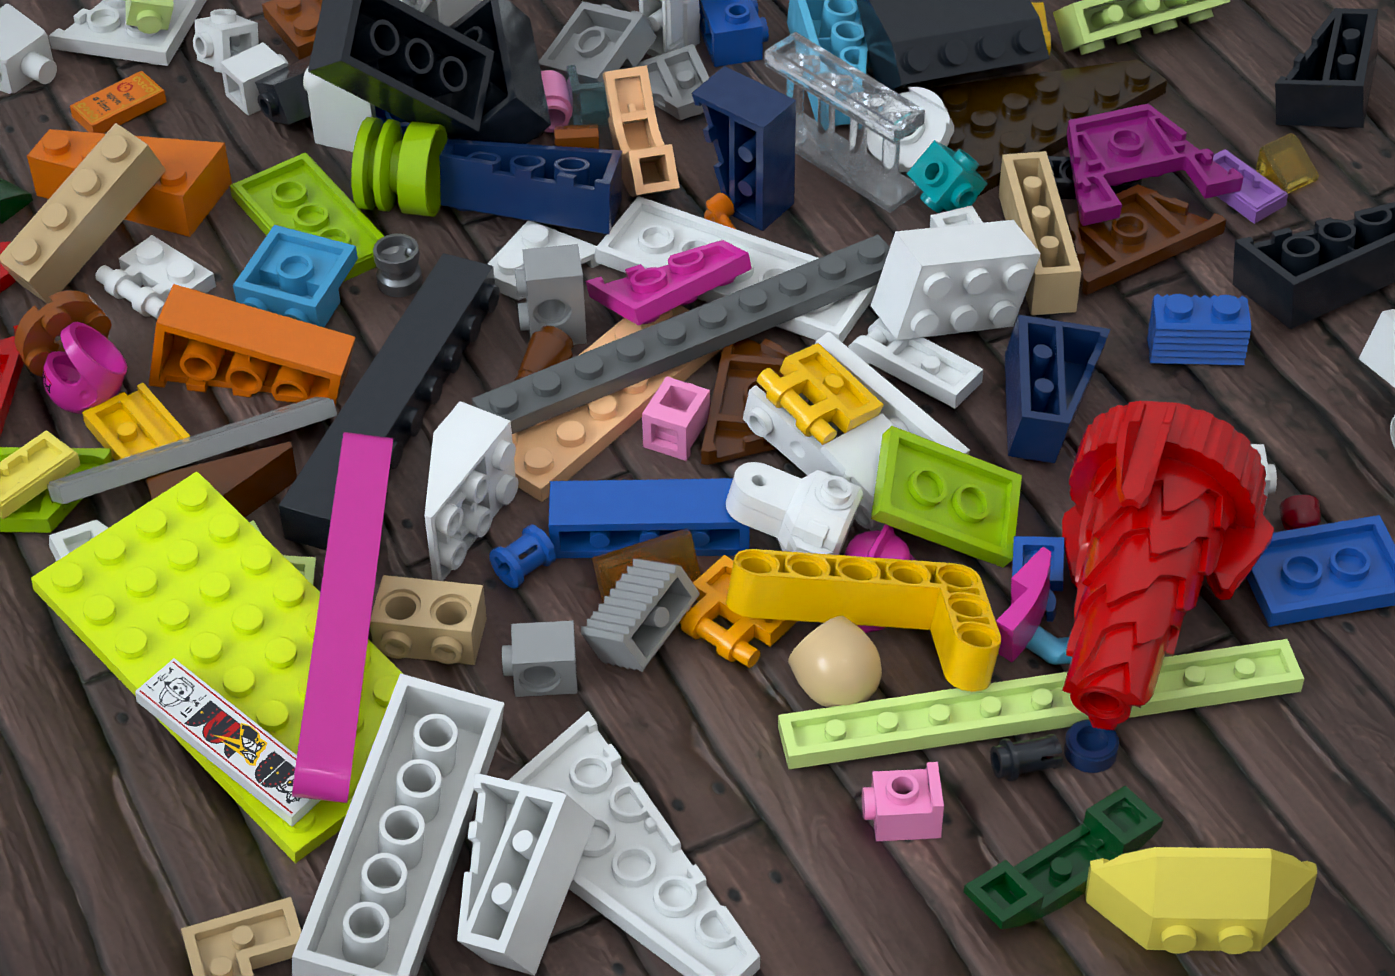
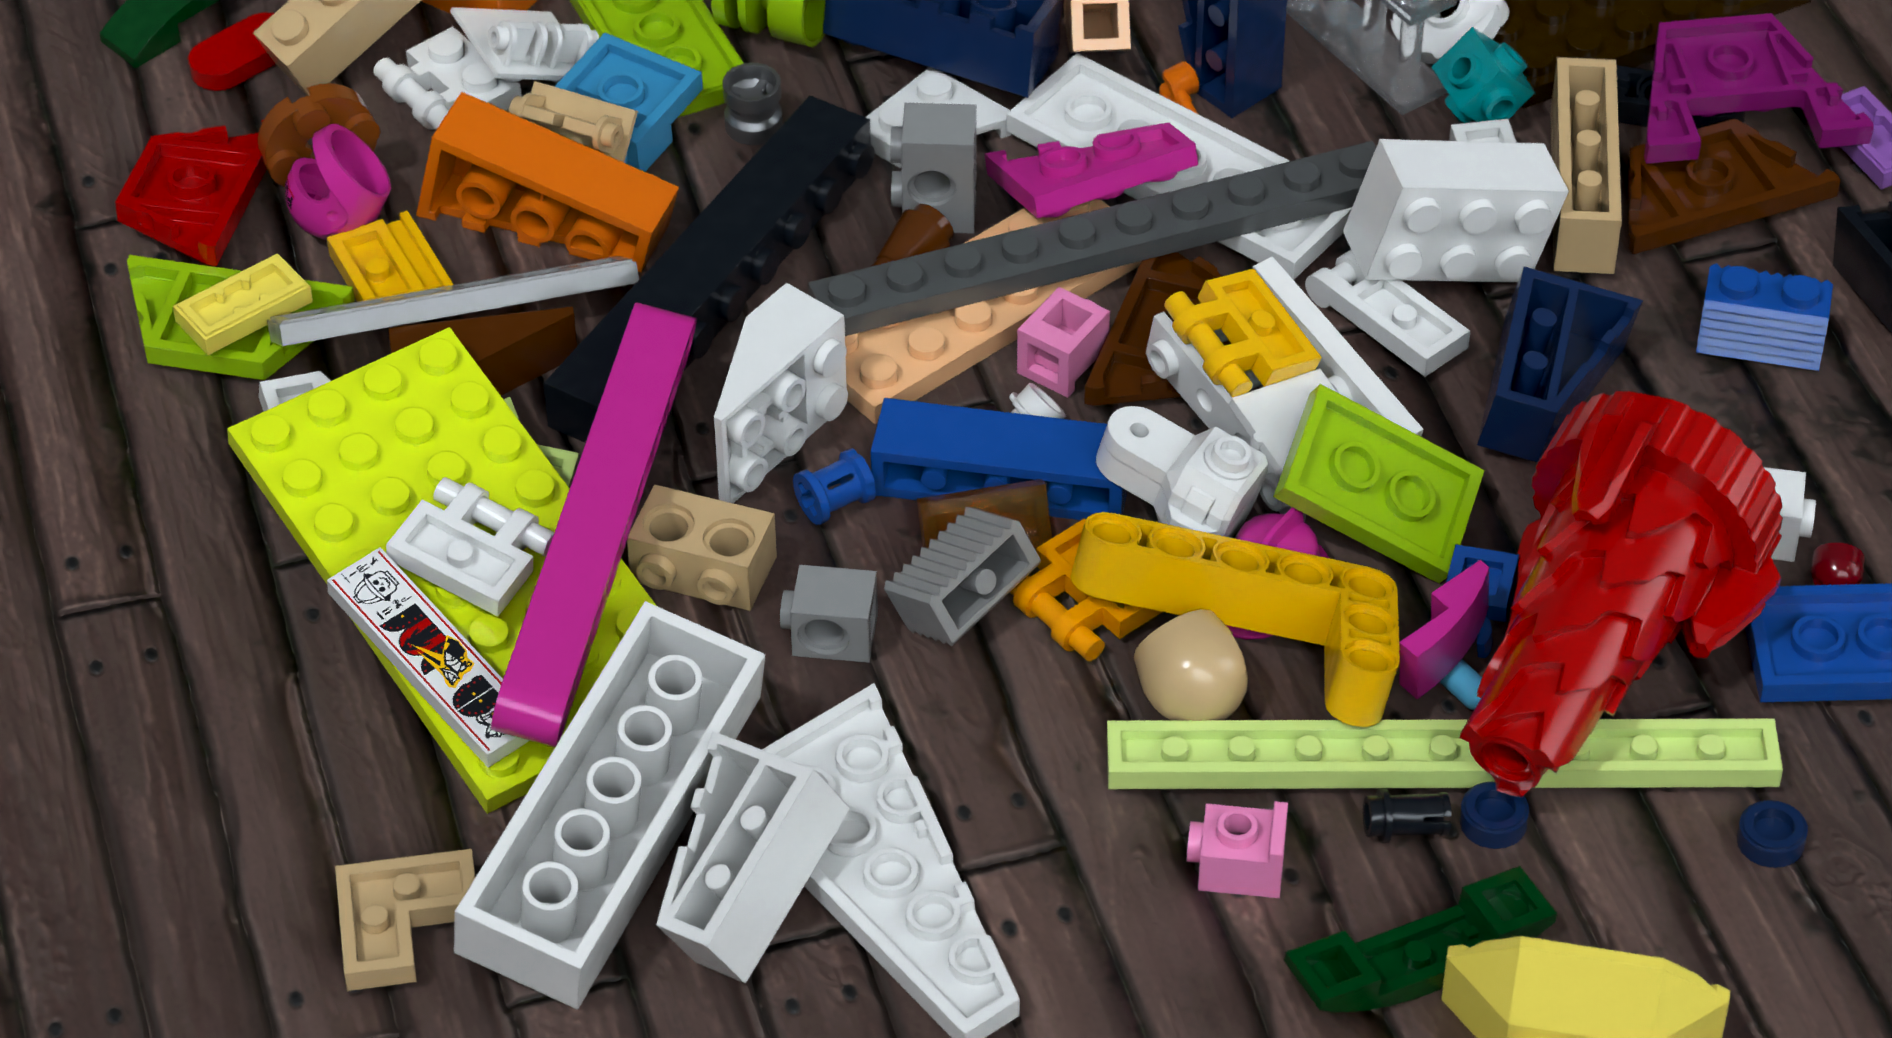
camera: 10 degrees right, 0 degrees up
none -> white plate [386,477,554,617]
none -> white hinge [450,7,599,83]
none -> tan hinge [509,81,638,162]
none -> white plate [1009,383,1066,419]
none -> dark blue tile [1737,800,1808,868]

